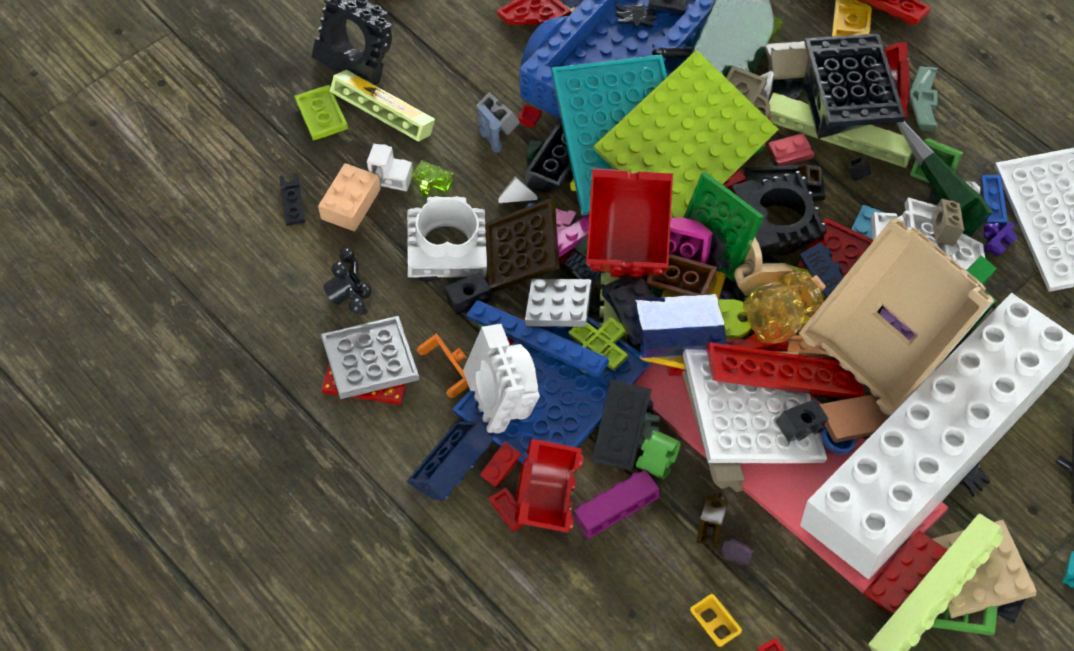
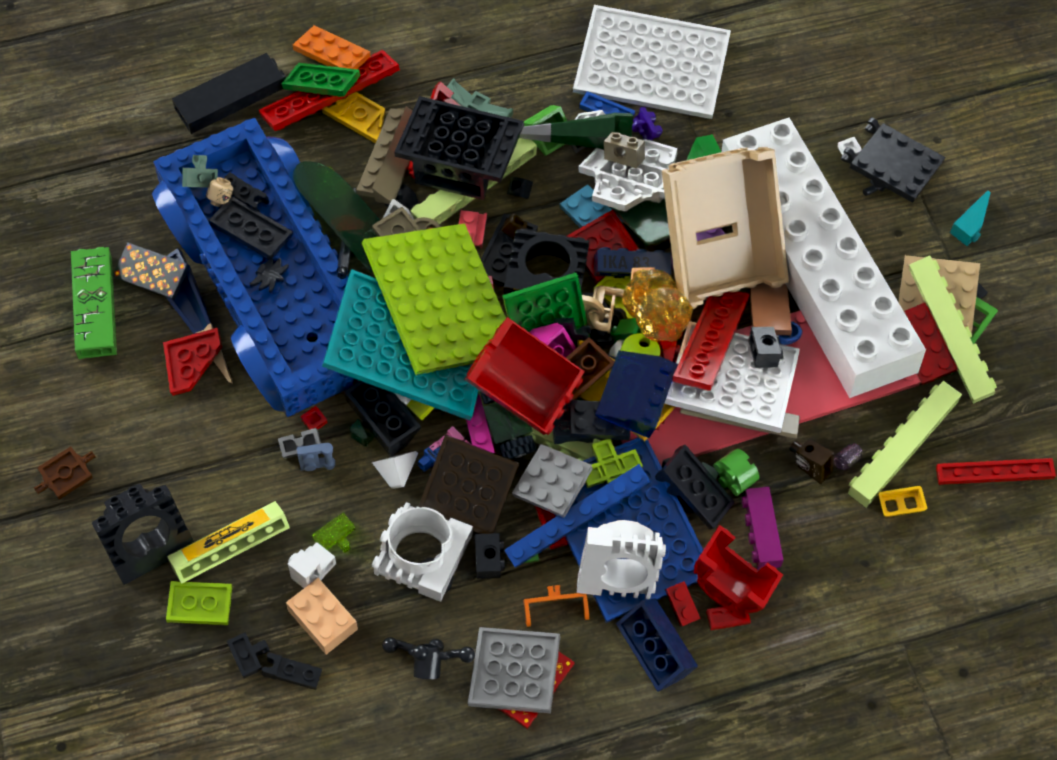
camera: 70 degrees left, 5 degrees up
none -> black plate [227,632,270,679]
none -> yellowish green brick [848,381,962,508]

